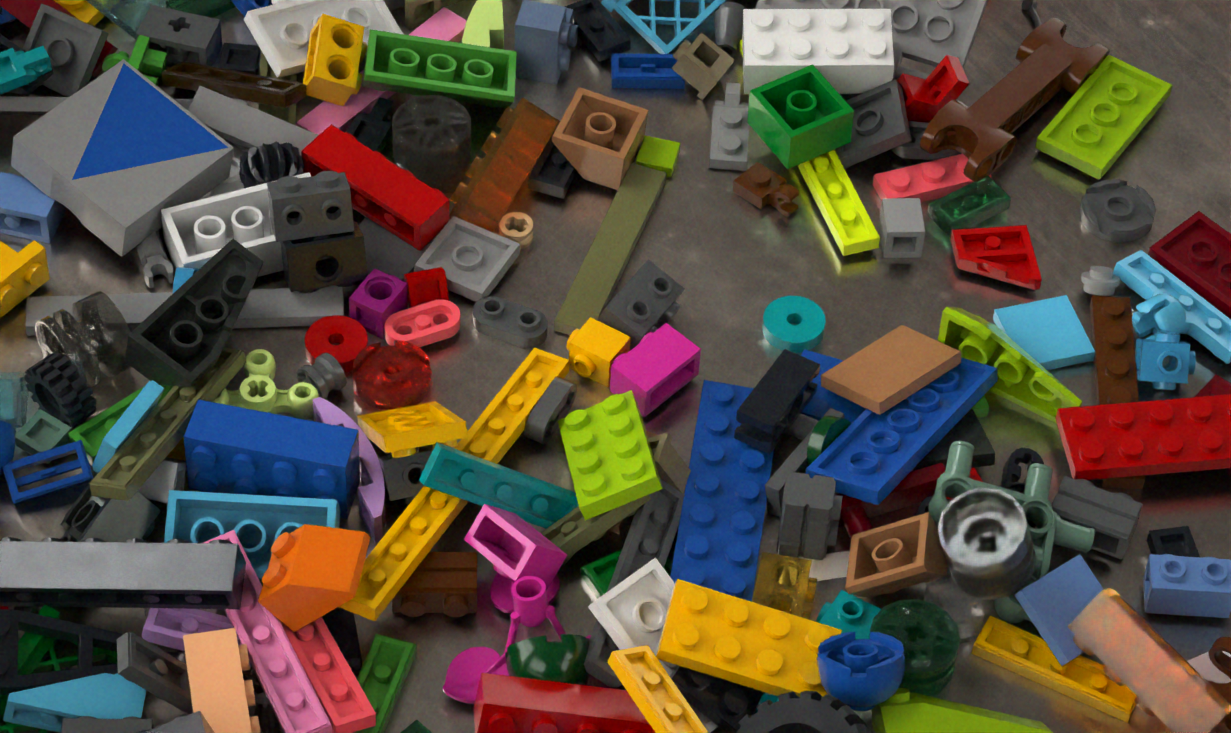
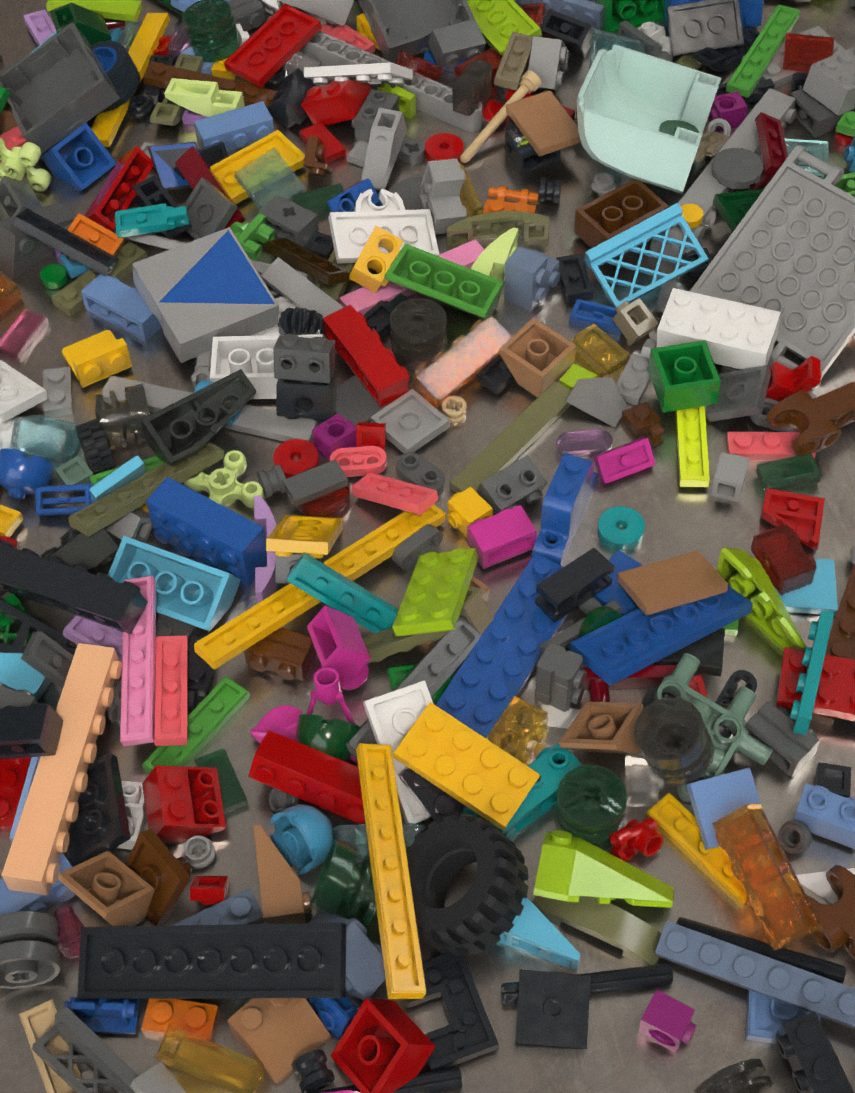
camera: 25 degrees right, 5 degrees up
orange slope [258,524,371,632] -> none
blue cylinder [817,632,905,711] -> none
none -> dark grey tile [283,459,348,507]
none -> coral plate [352,472,438,515]
none -> blue brick [532,453,599,566]
none -> clear purple tile [556,429,613,459]
none -> light grey slope [566,377,627,428]
none -> clear yellow plate [571,324,630,378]
none -> dark pink plate [593,437,656,484]
none -> red plate [609,817,664,862]
none -> clear red brick [751,524,817,595]
none -> dark grey plate [778,820,812,854]
none -> teal plate [790,610,834,735]

